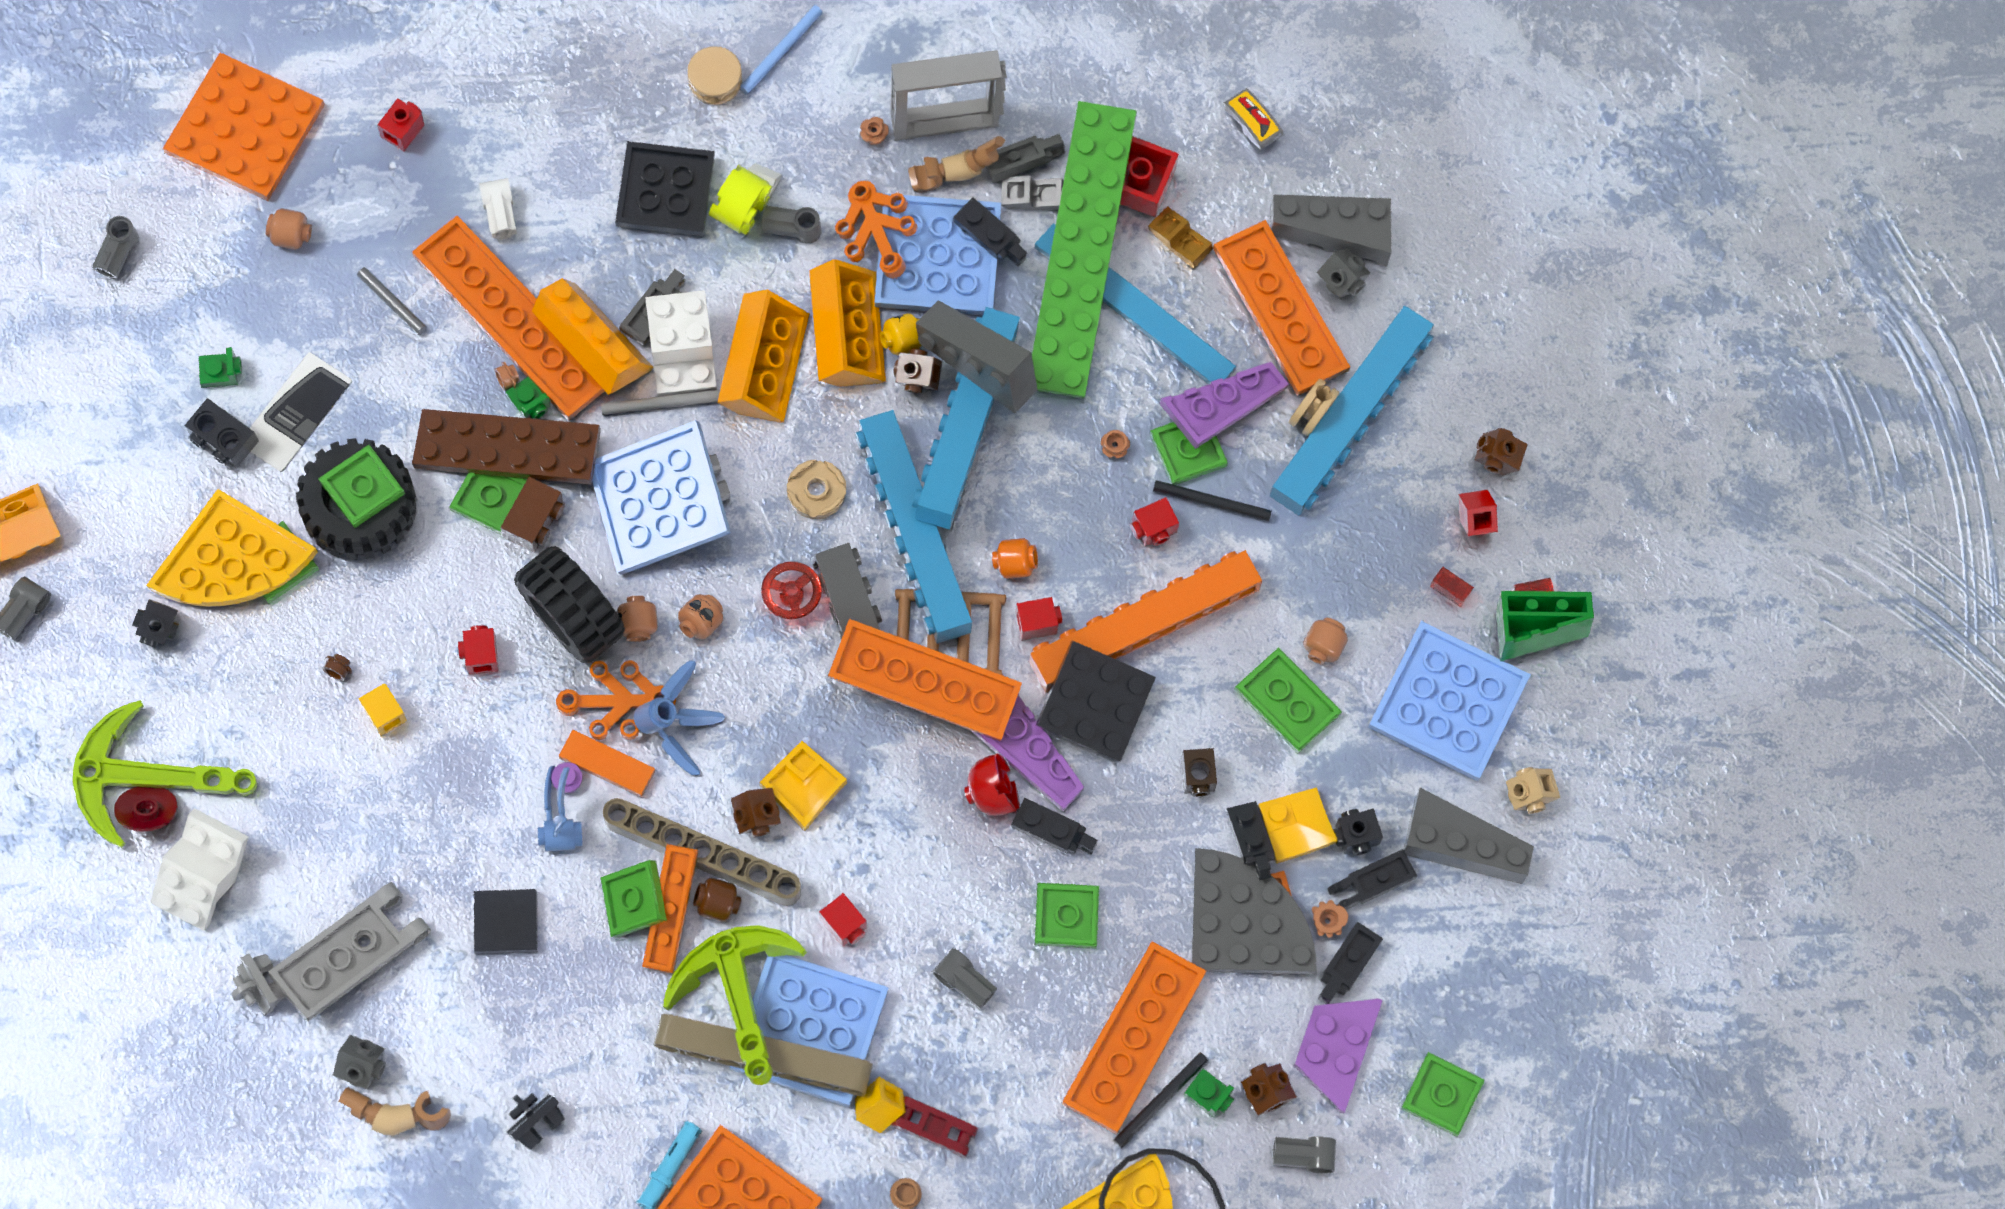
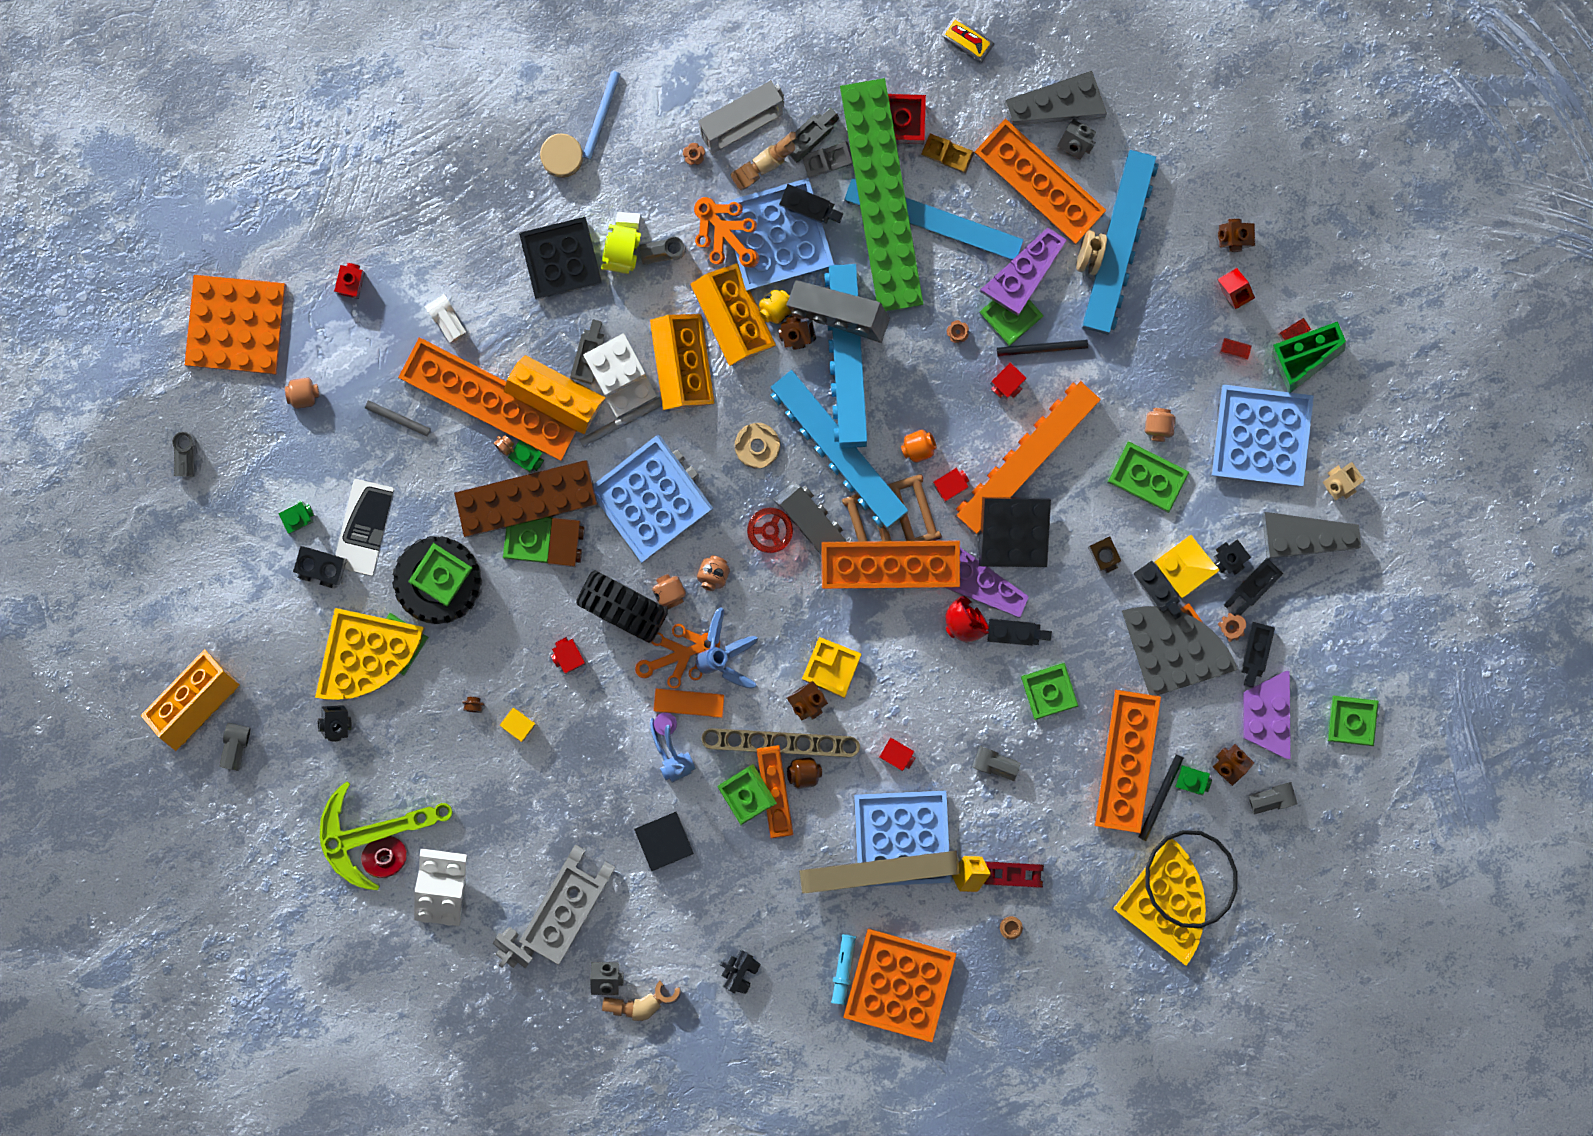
camera: 15 degrees left, 15 degrees up
lime piece [663,925,807,1085] -> none

